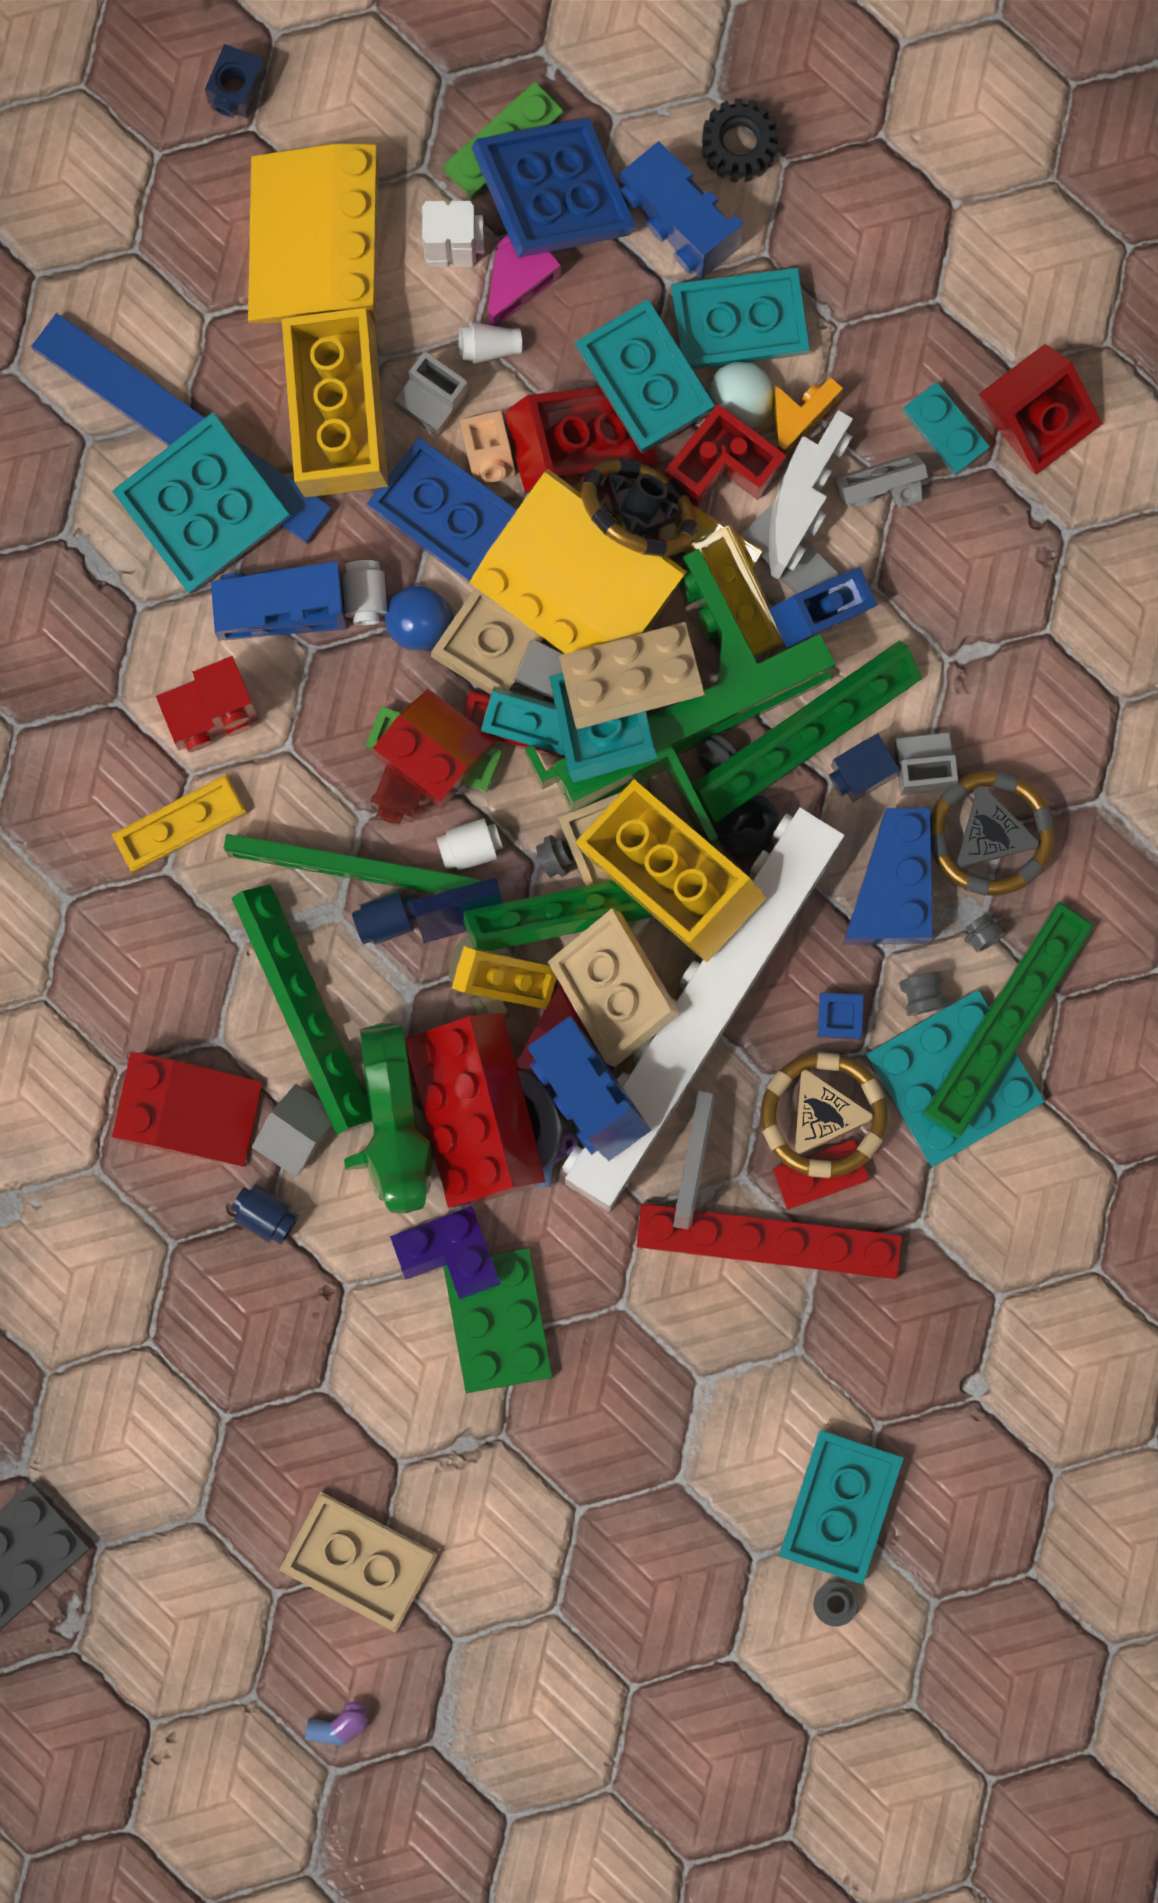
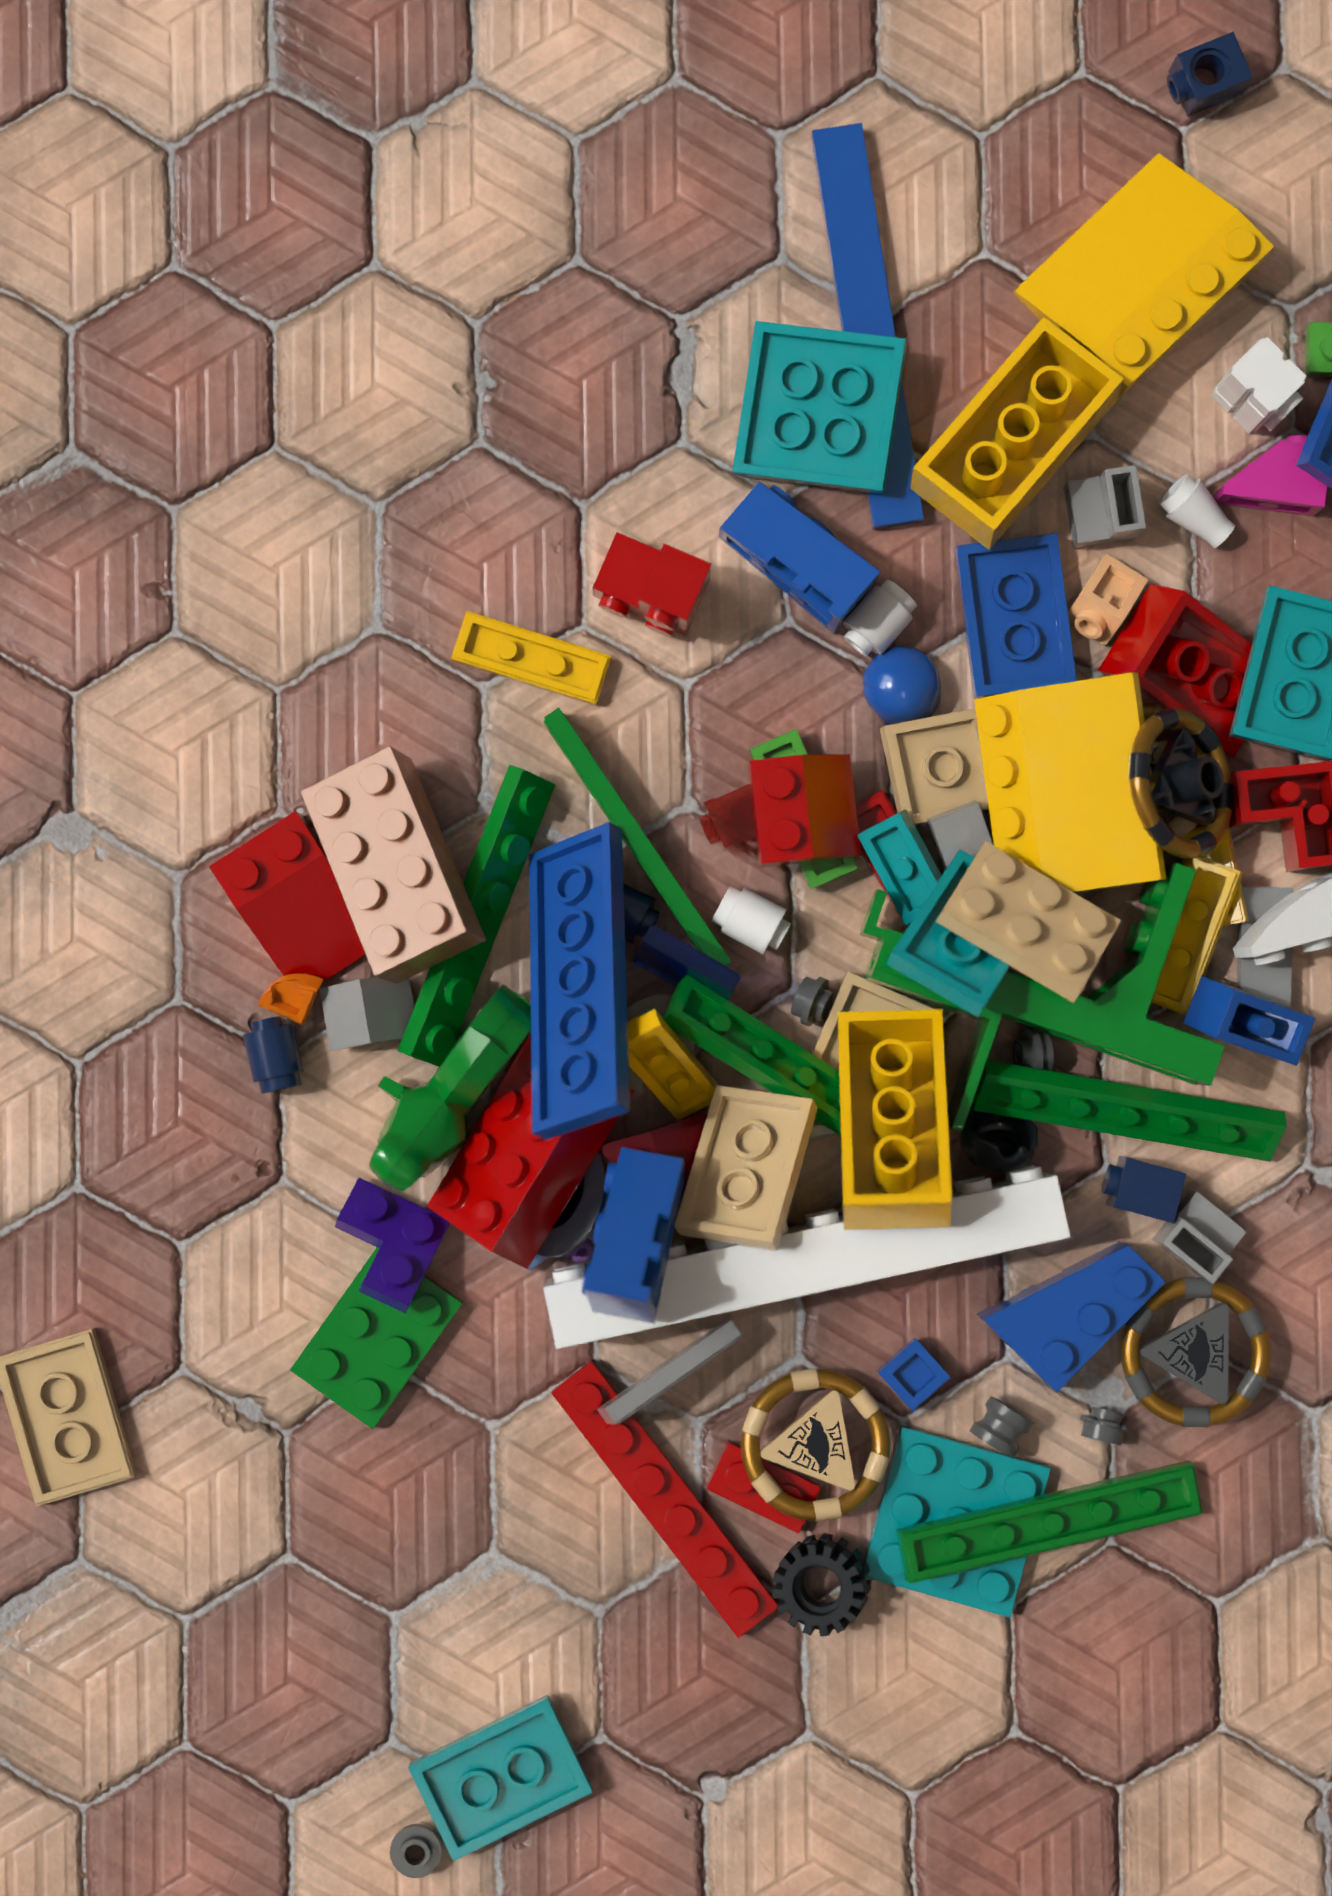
camera: 40 degrees right, 5 degrees up
none -> orange tile [257,974,323,1025]
none -> brick [300,746,486,984]
none -> blue plate [529,822,630,1140]
none -> black tyre [772,1534,871,1636]

